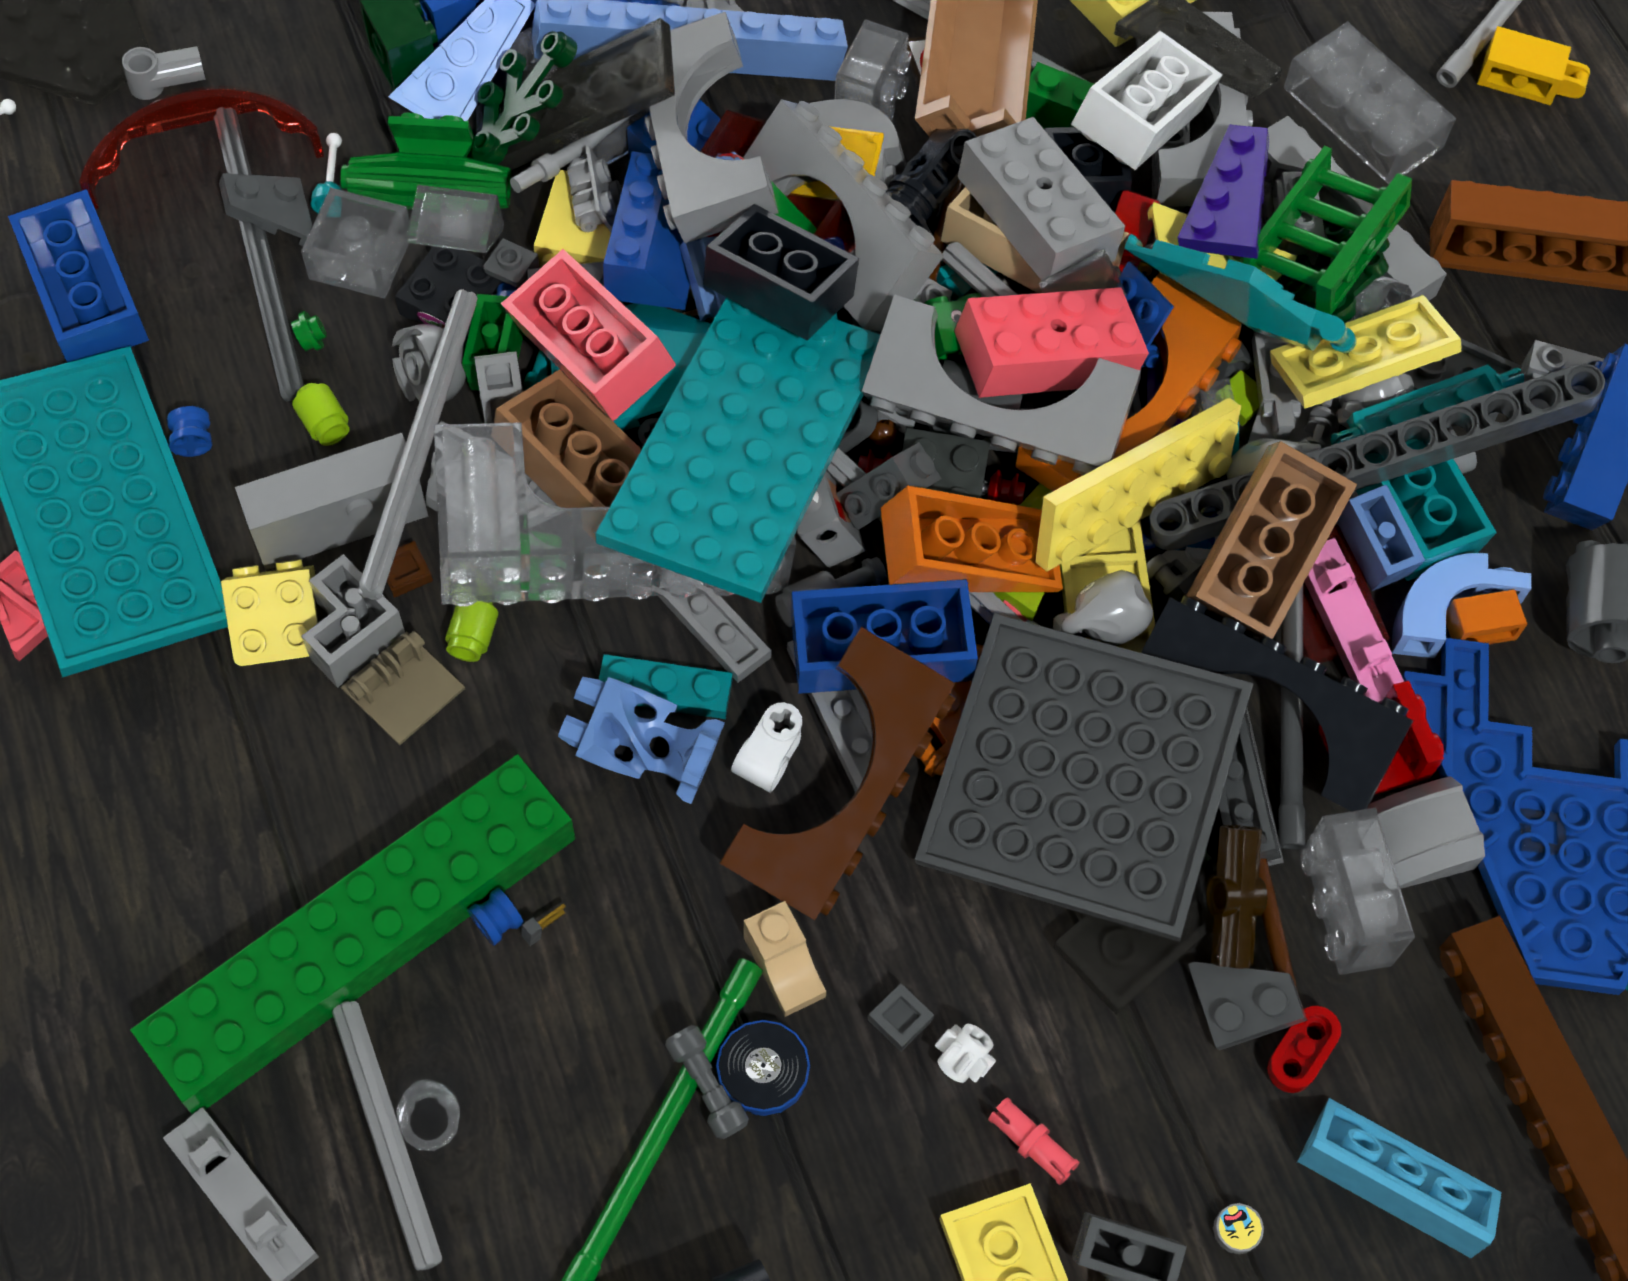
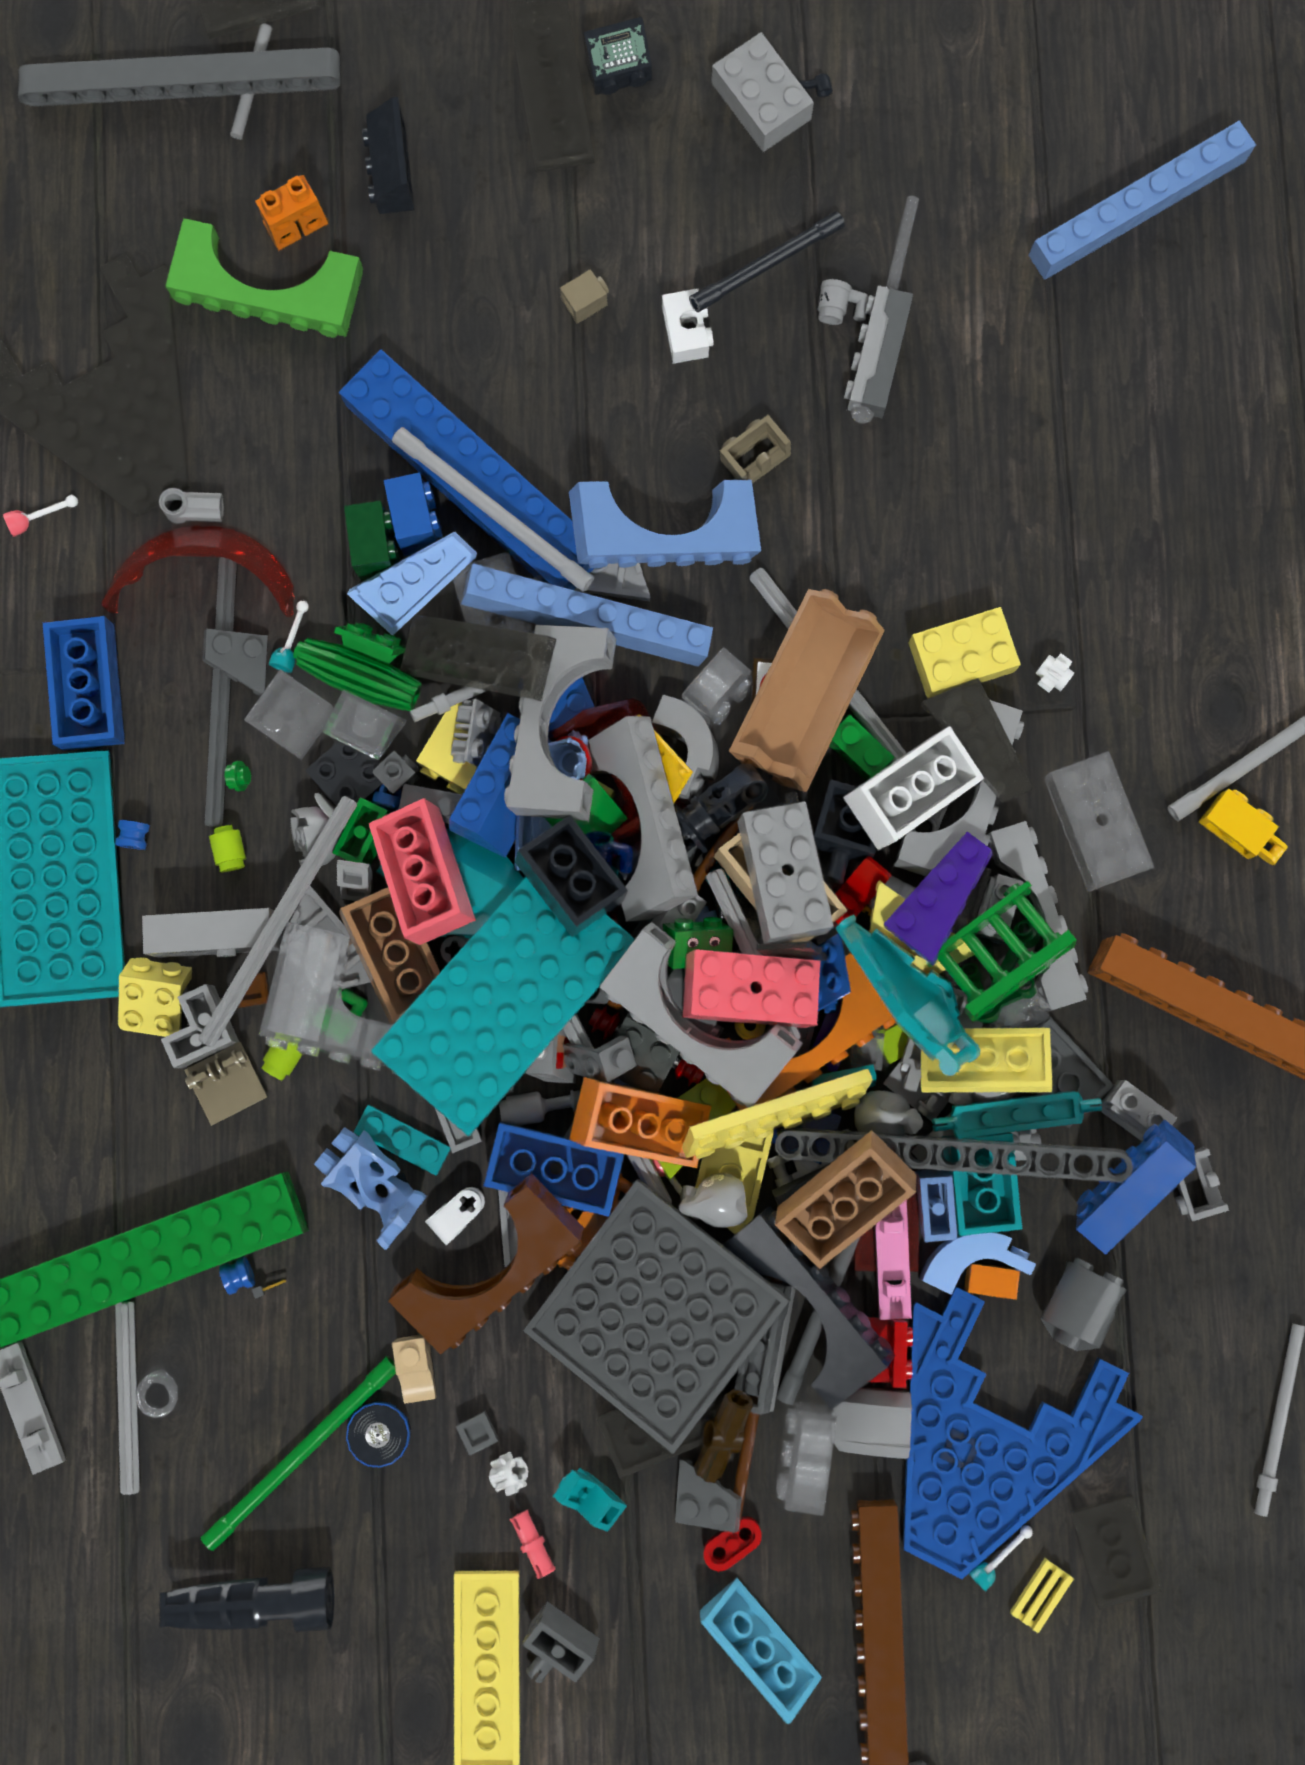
camera: 25 degrees right, 20 degrees up
dark green plant [472,31,577,164] -> none
dark grey piece [665,1025,749,1140] -> none
tile [1213,1203,1264,1254] -> none
none -> teal brick [553,1468,627,1532]

